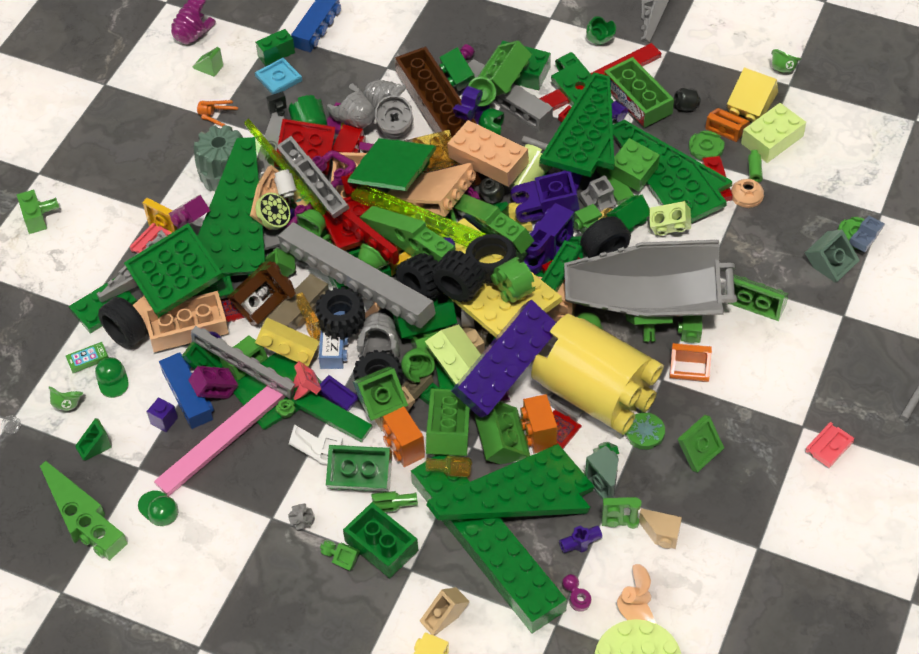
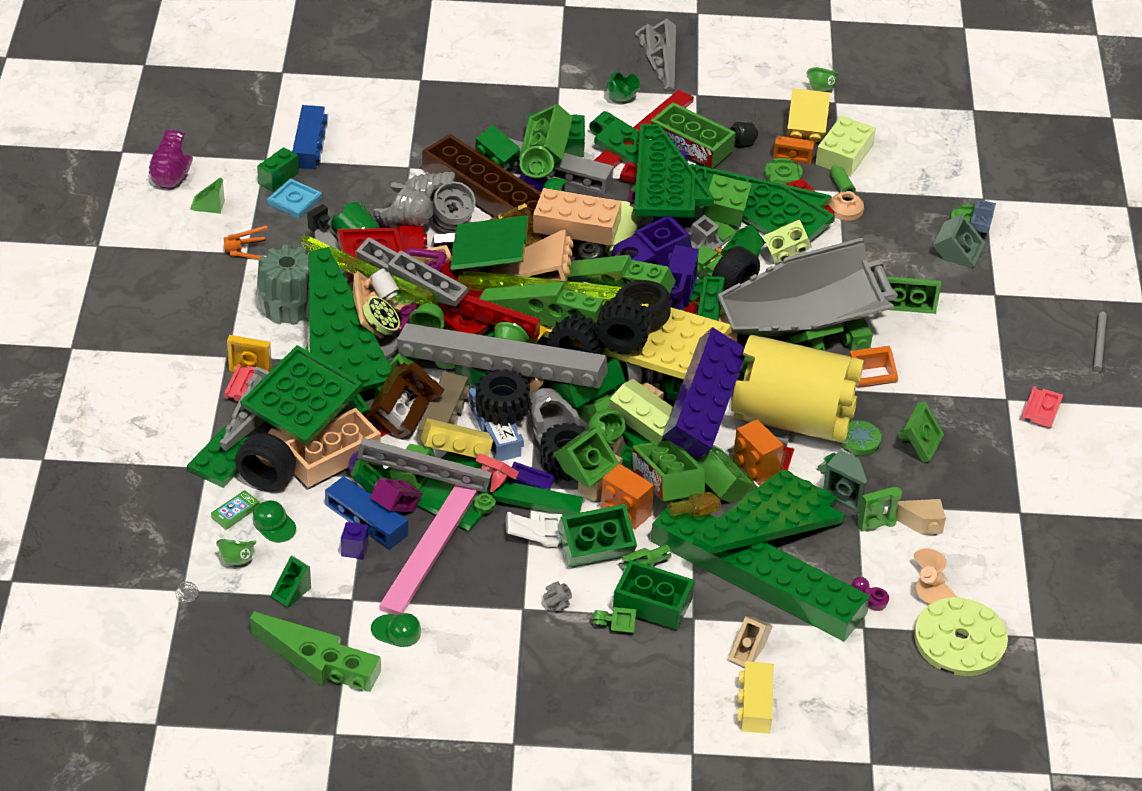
camera: 25 degrees left, 10 degrees down
bright green brick [16,189,60,234] -> none
magenta brick [168,195,210,229] -> none
clear yellow tile [296,292,320,341] -> none
dark purple leg [453,86,483,121] -> none
bright green brick [491,257,535,303] -> none
dark purple axle [559,525,603,553] -> none

